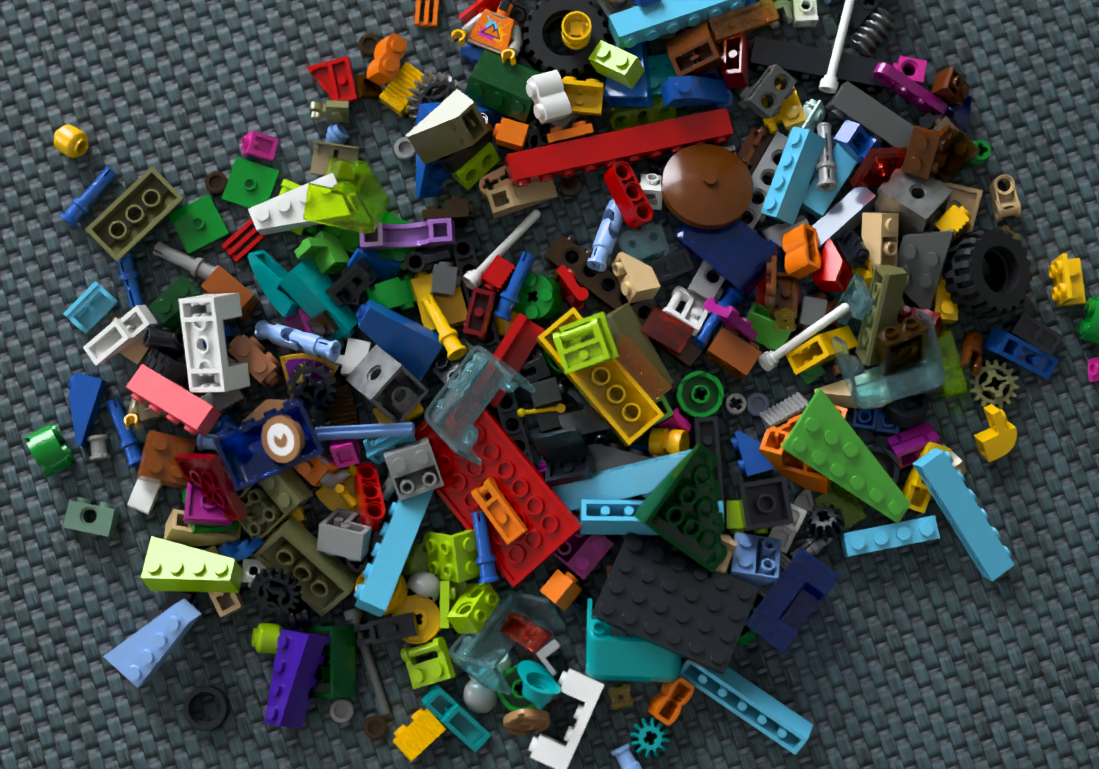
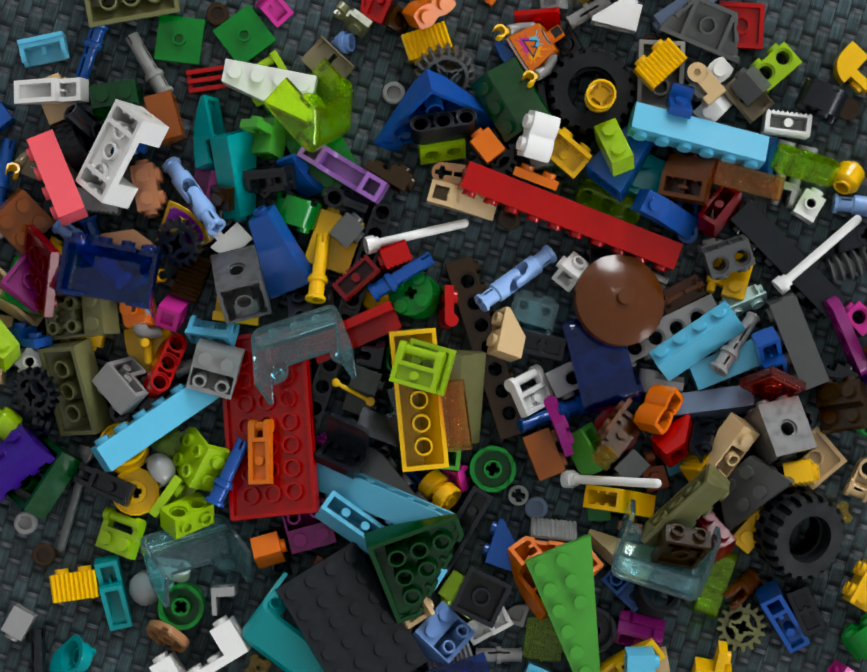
camera: 30 degrees right, 5 degrees up
medium nougat tile [261,415,305,463] -> none
medium blue axle [303,422,415,441] -> none
olive slope [406,89,489,164] -> none
clear red slope [500,611,553,653] -> none
teal piece [517,660,561,709] -> none
red beam [604,161,653,229] -> none
clear red slope [641,306,695,353] -> none
black gear [804,503,845,543] -> none
clear light blue plate [833,274,873,325] -> none
reddish brown bracket [902,125,953,179] -> none

